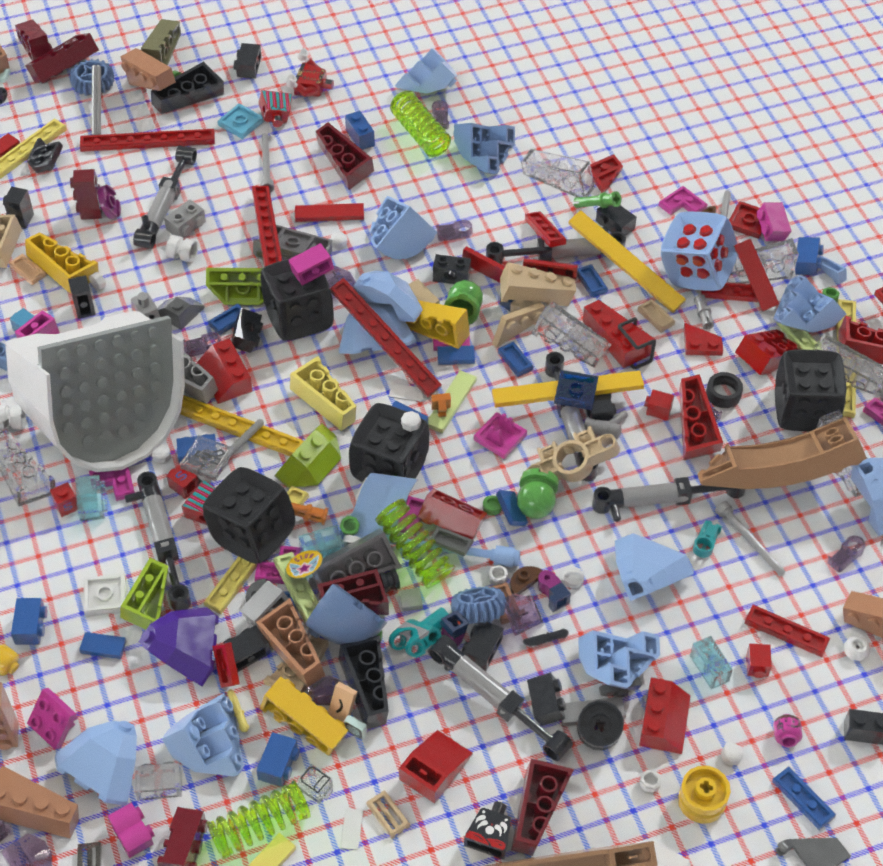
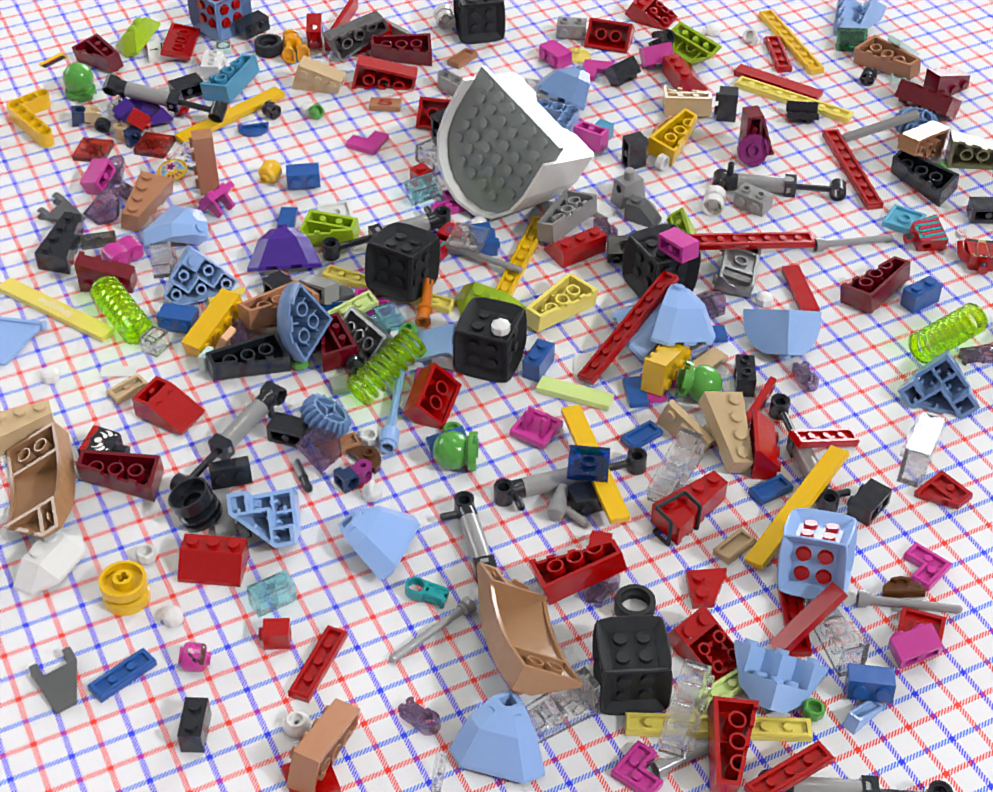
camera: 85 degrees right, 10 degrees down
red tile [212,642,240,688] -> none
sticker [286,550,323,578] -> none
teal connector [389,607,449,658] -> none
dark grey tile [429,526,474,556] -> none
orange tile [431,393,451,417] -> none
dark blue leg [440,610,469,647] -> none
tan piece [527,426,620,482] -> none
bright green pin [573,191,622,208] -> none
light grey pin [694,295,714,329] -> none

